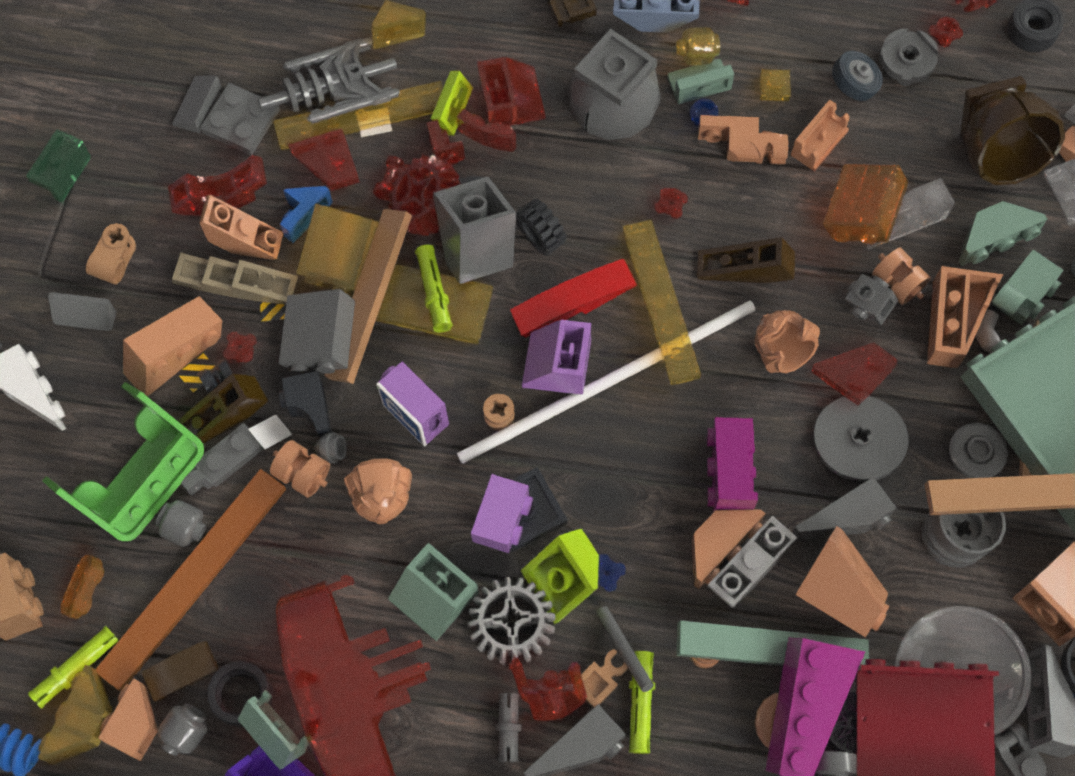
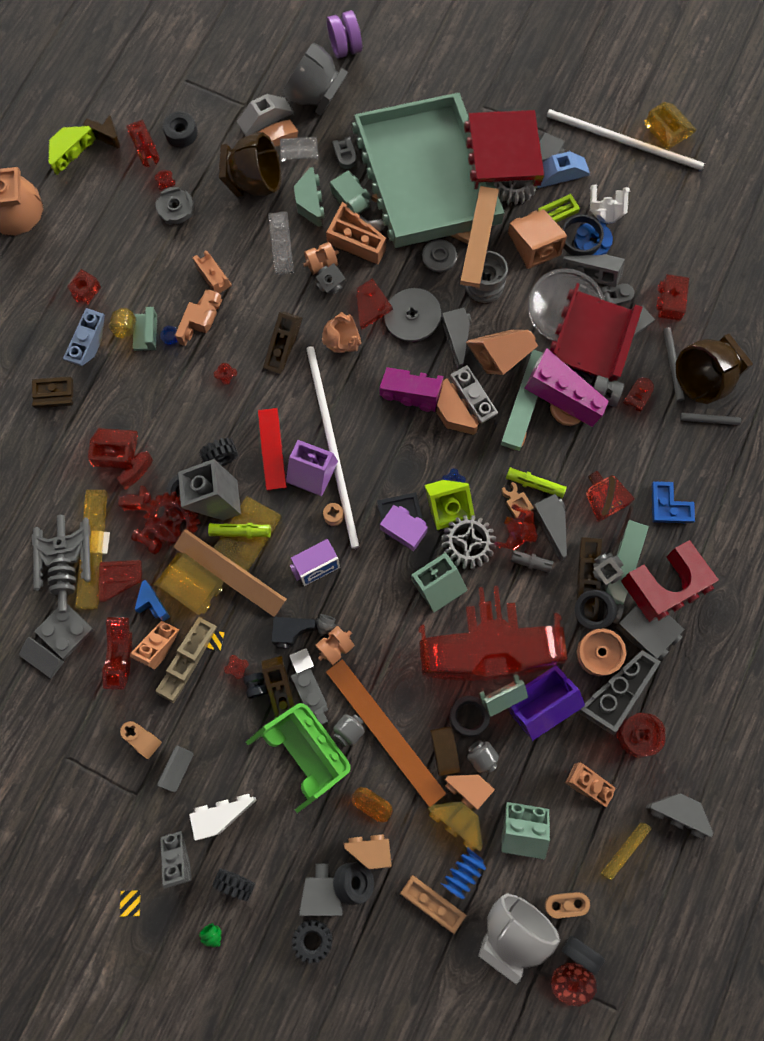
camera: 75 degrees left, 5 degrees up
clear green panel [26,129,91,203] -> none
lime pin [28,626,119,709] -> none
nougat wedge [123,296,222,397] -> none
sticker [177,353,216,393] -> none
dark grey brick [279,289,355,375] -> none
nougat helmet [344,459,412,524] -> none
clear yellow slope [372,0,426,50] -> none
lime tile [431,71,473,136] -> none
dark grey plate [568,29,661,140] -> none
dark grey bar [596,606,654,692] -> none
clear yellow tile [623,220,701,385] -> none
clear yellow plate [760,69,791,101] -> none
clear orange brick [823,164,908,244] -> none
black wheel [832,51,883,101] -> none

